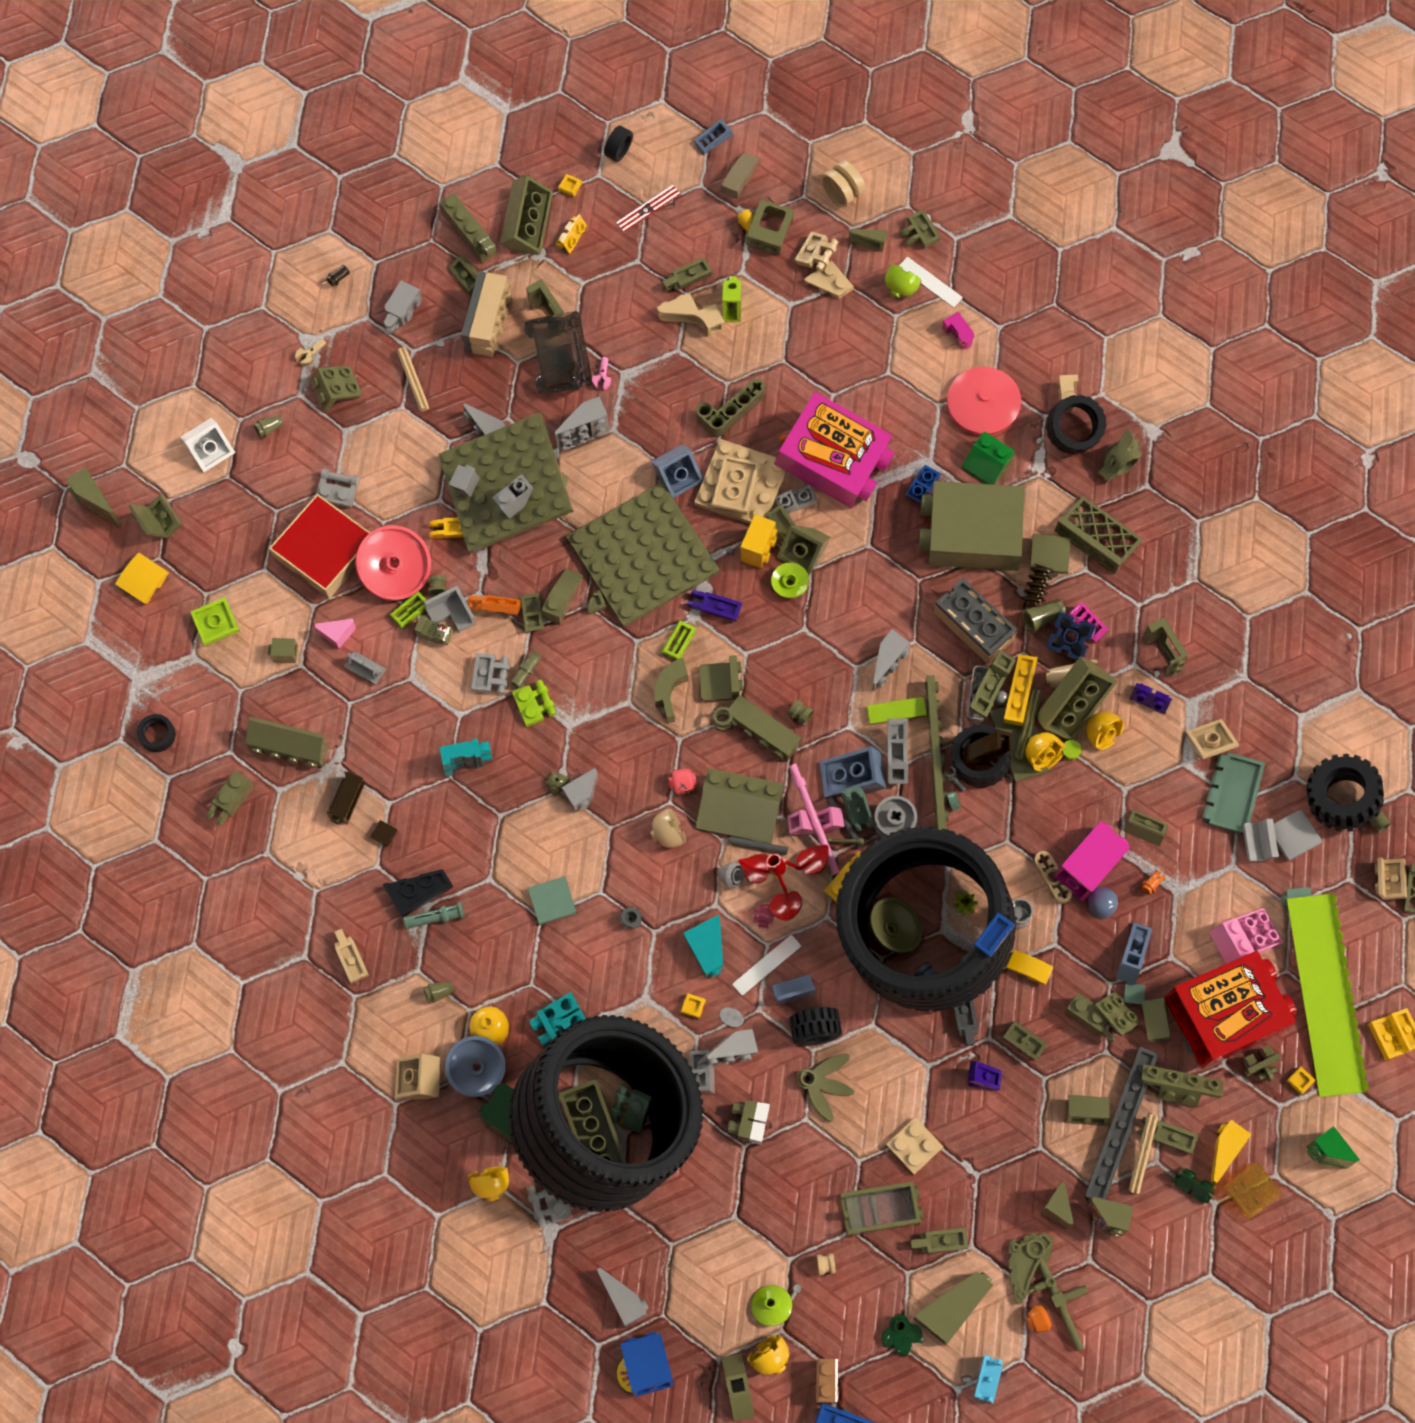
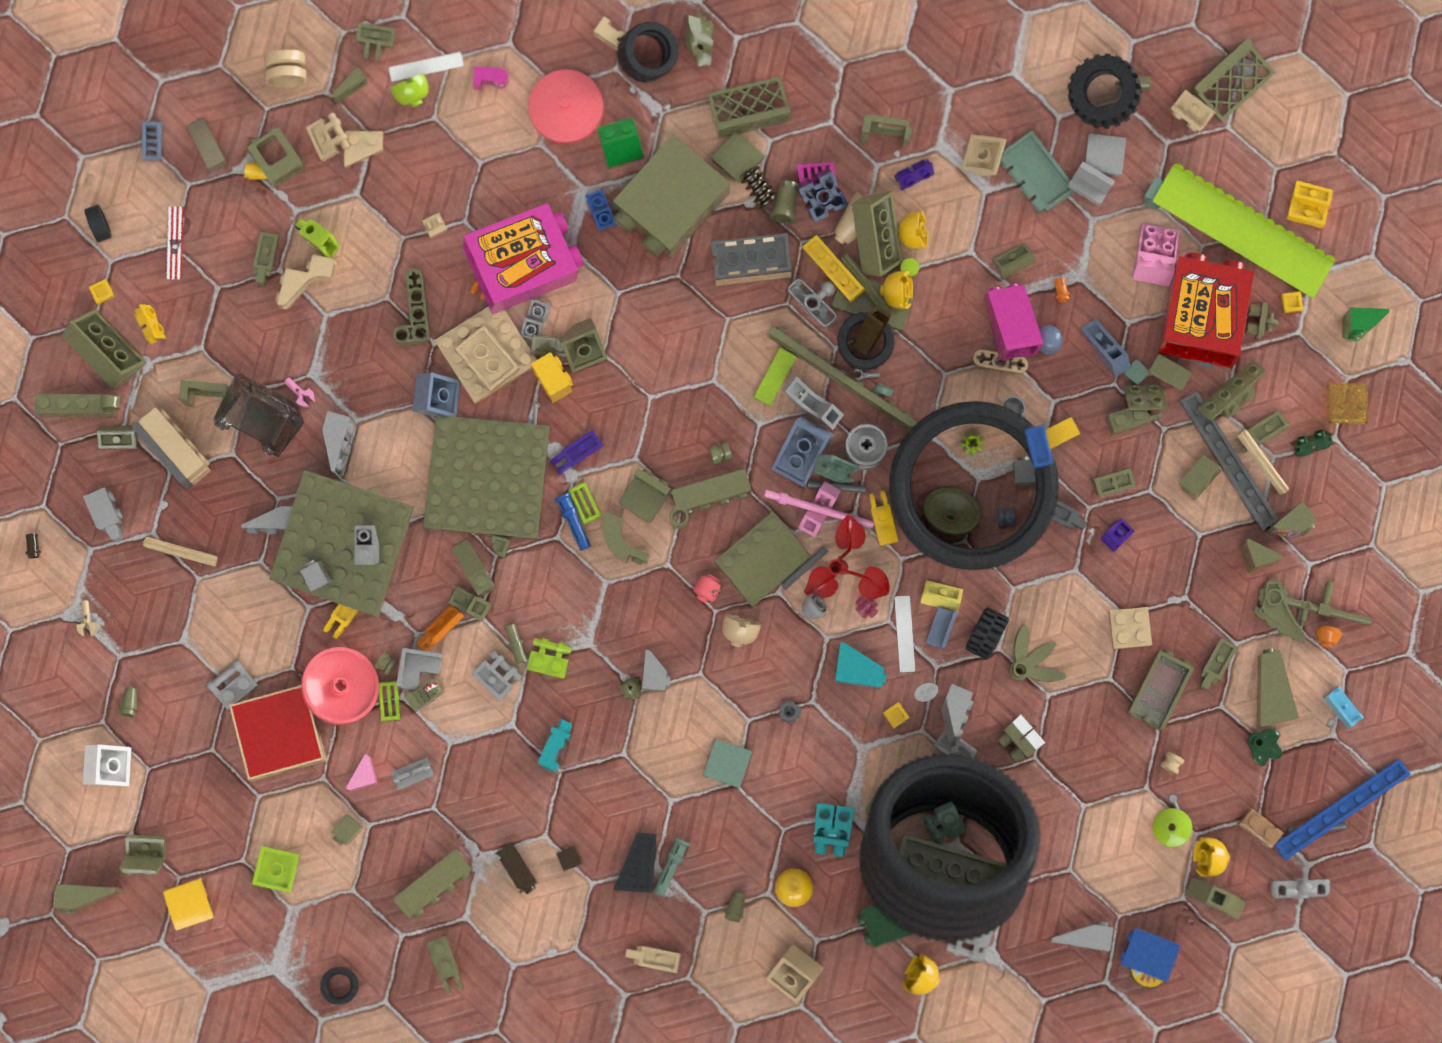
camera: 55 degrees left, 10 degrees up
olive bracket [310,366,362,411] -> none
sand blue dish [445,1036,506,1097] -> none
lime dish [771,563,809,598] -> none
olive hinge [826,837,865,845] -> none
light grey slope [872,629,910,691] -> none
olive slope [969,650,1016,719] -> none
yellow slope [1210,1120,1251,1186] -> none
none -> tan tile [422,213,448,239]
none -> blue pin [554,493,591,551]
none -> light yellow slope [921,580,963,612]

